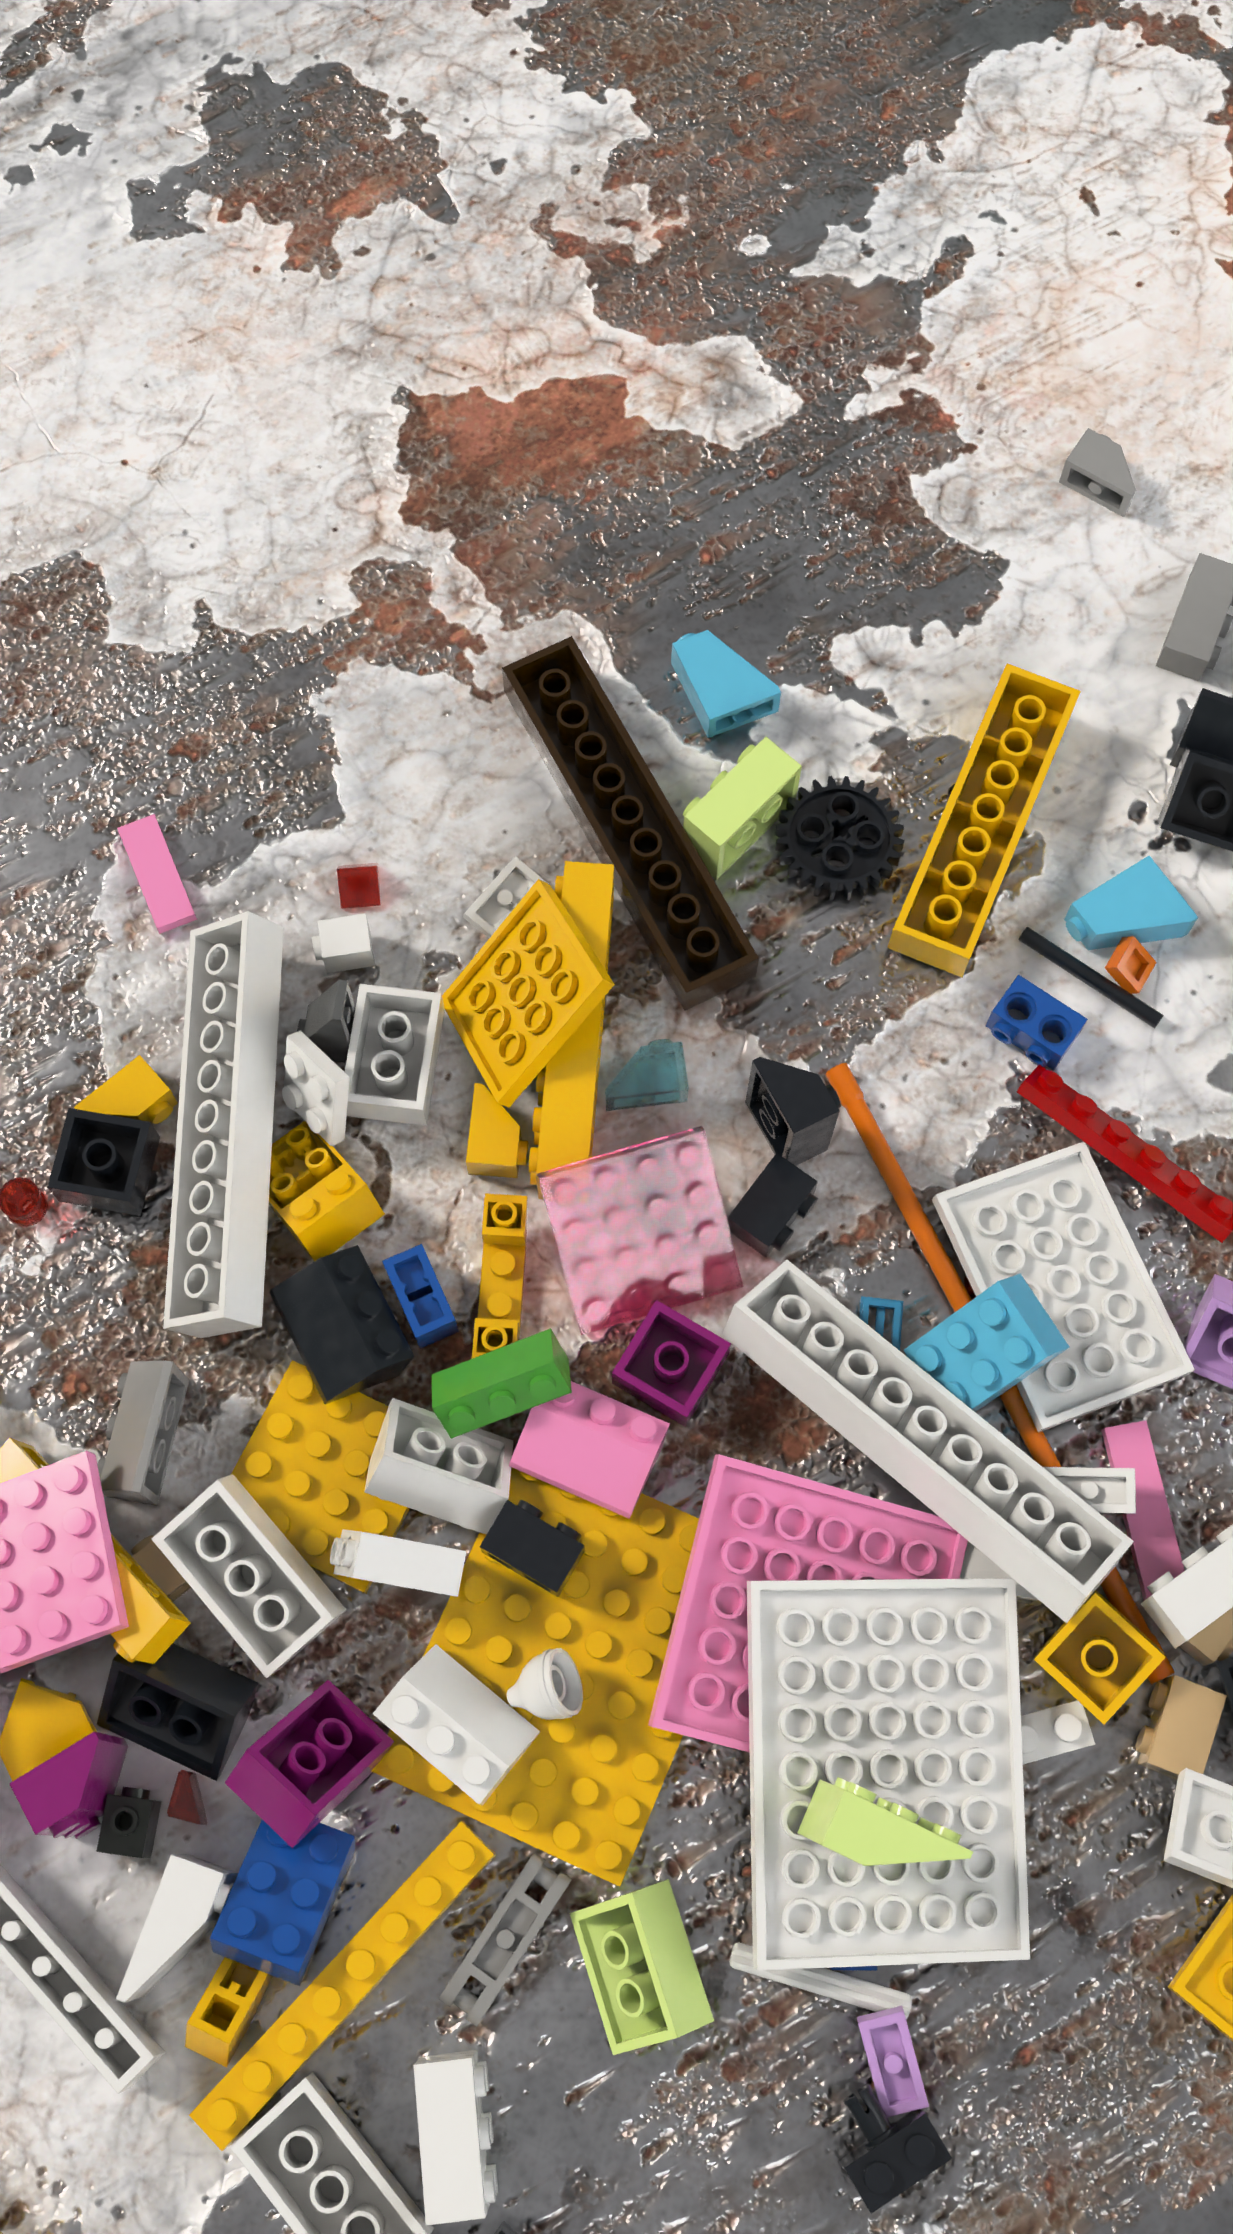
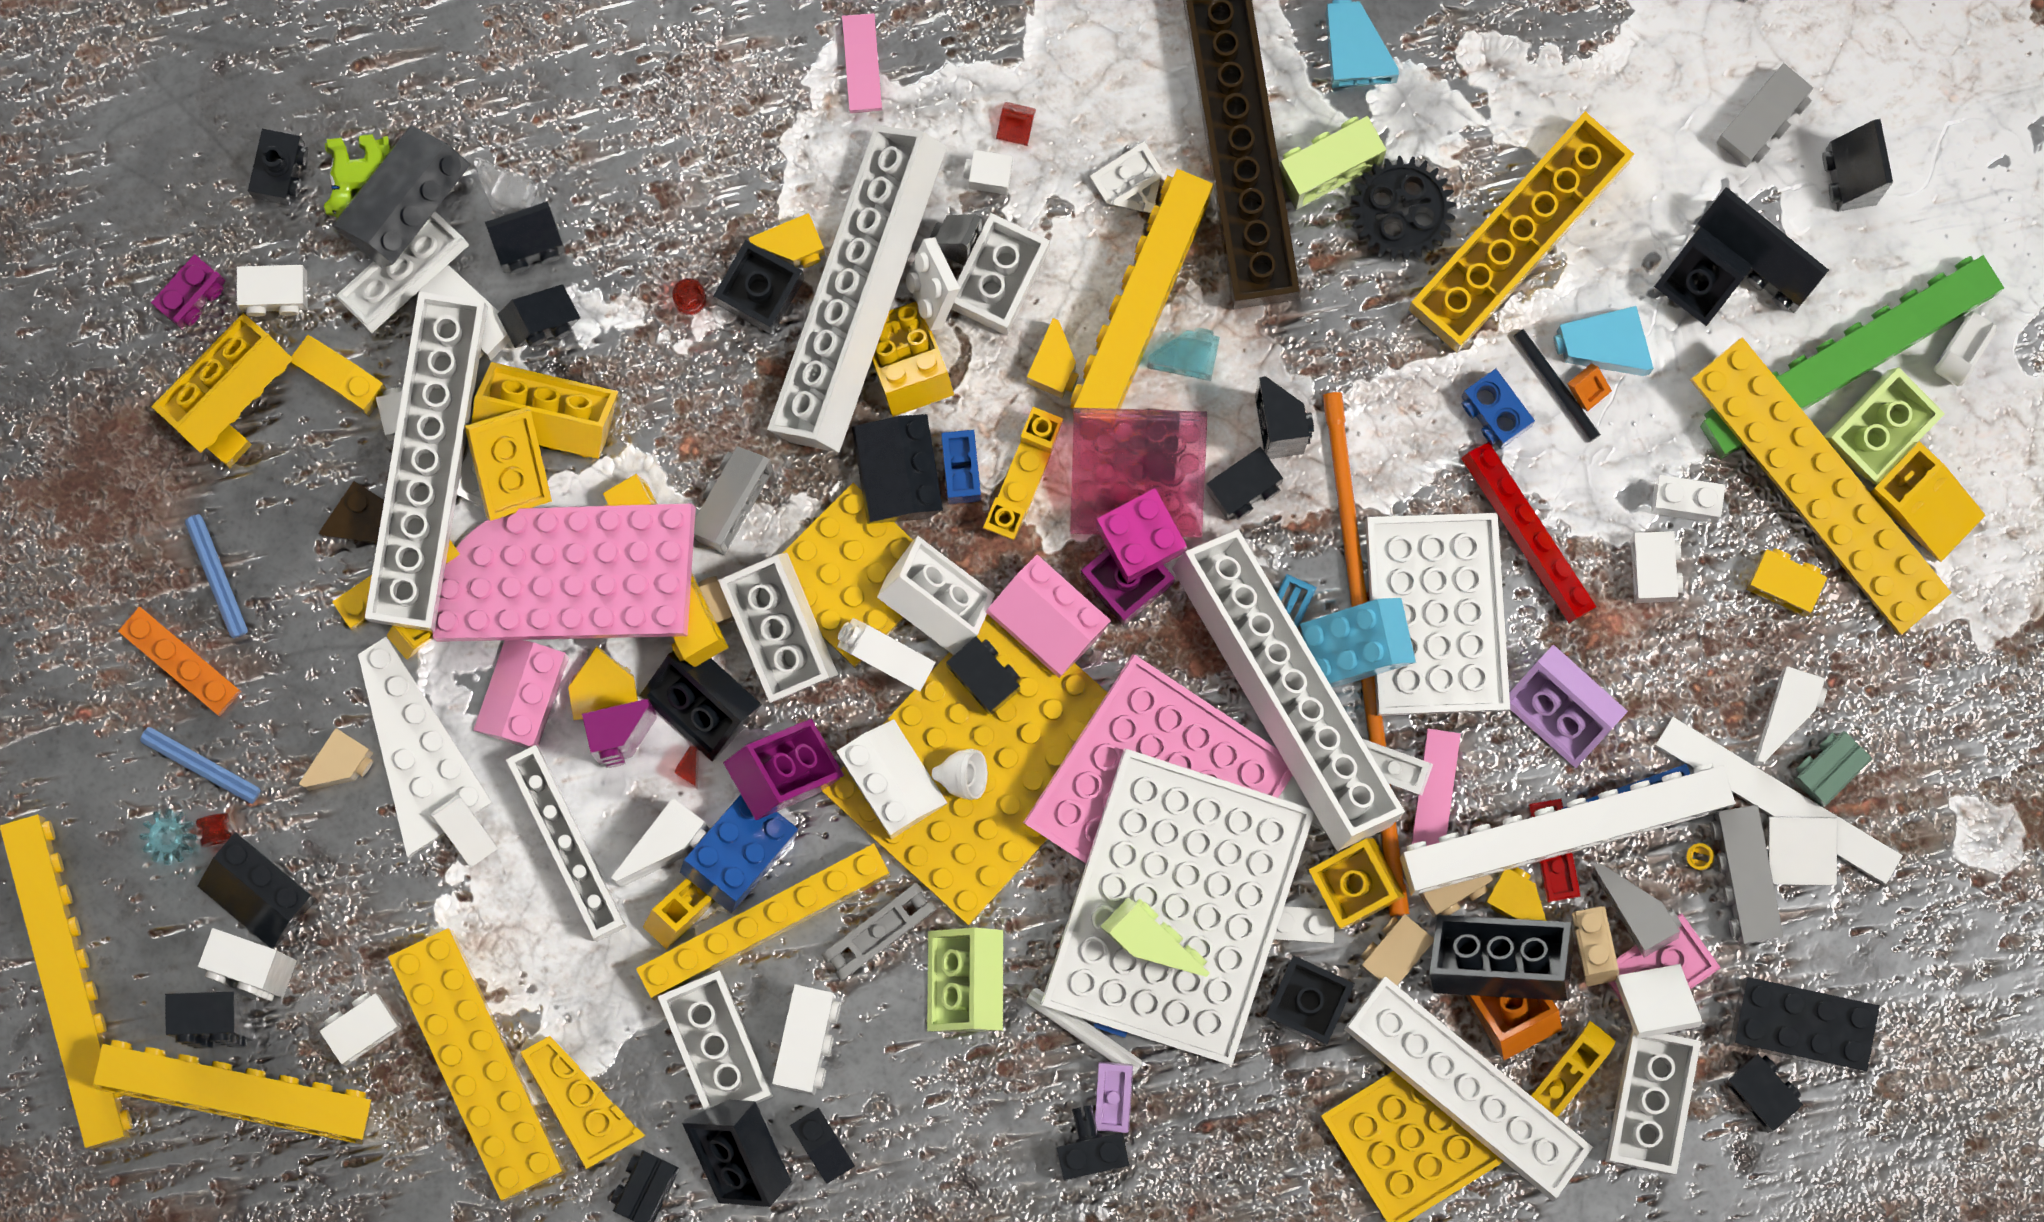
camera: 20 degrees right, 10 degrees up
pearl dark grey brick [96,1786,162,1858] -> none
bright green brick [432,1328,572,1439] -> none
yellow plate [442,879,615,1108] -> none
none -> dark pink brick [1096,488,1187,584]
none -> black brick [1264,955,1355,1047]

